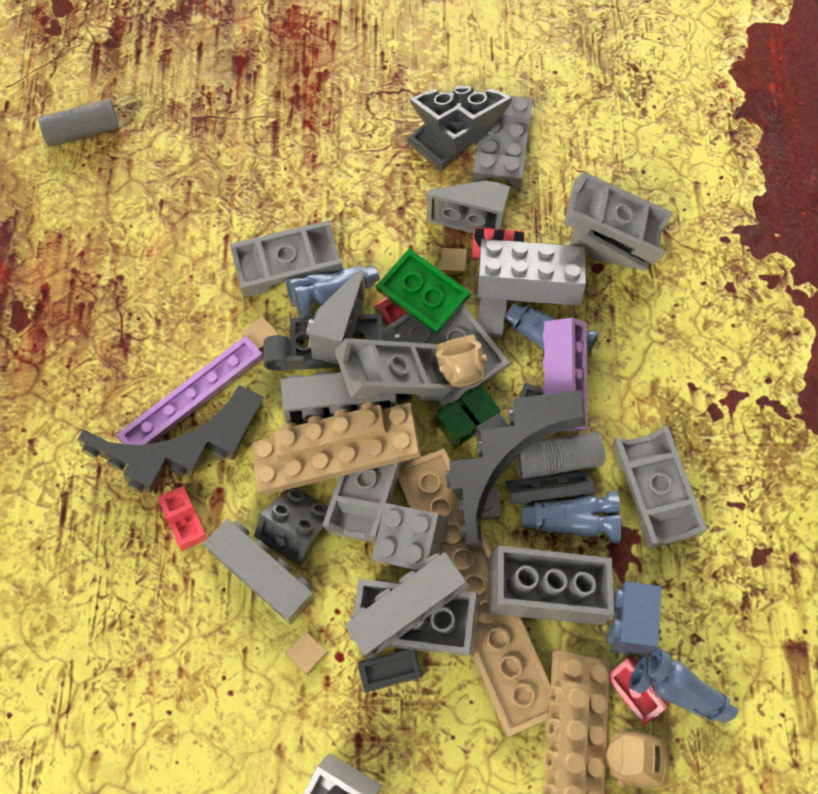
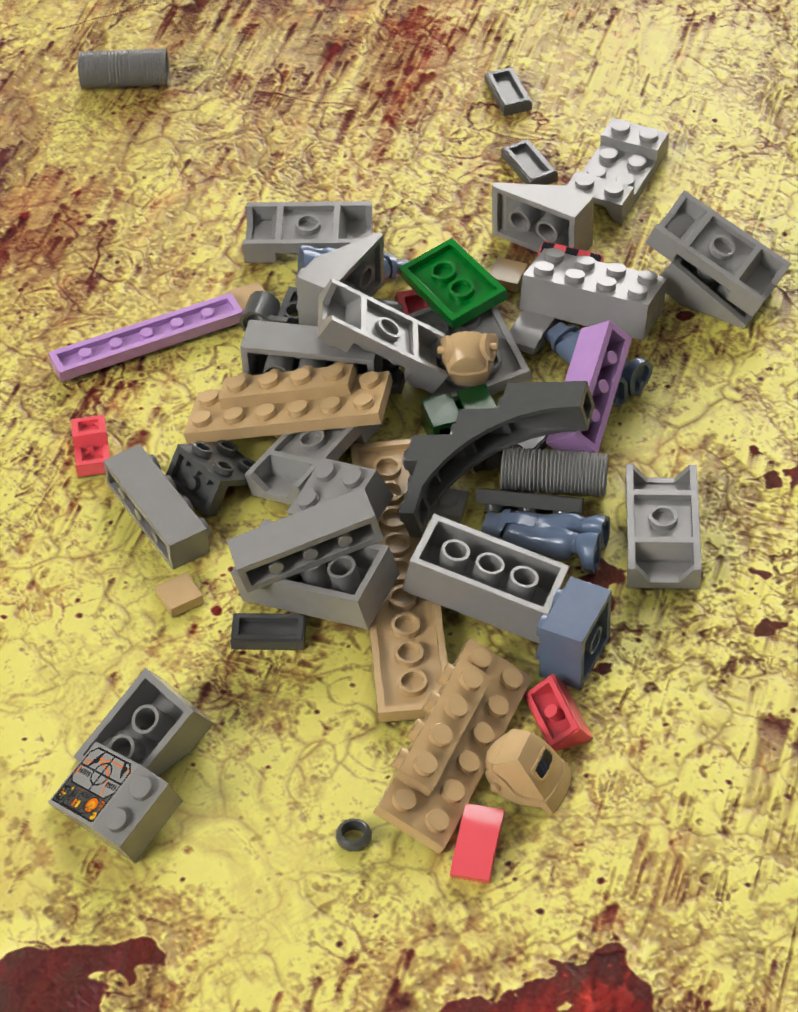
camera: 20 degrees right, 20 degrees down
dark grey arch [78,385,263,493] -> none
dark grey brick [410,86,512,154] -> none
sand blue piece [629,648,738,724] -> none
none -> tile [485,67,532,116]

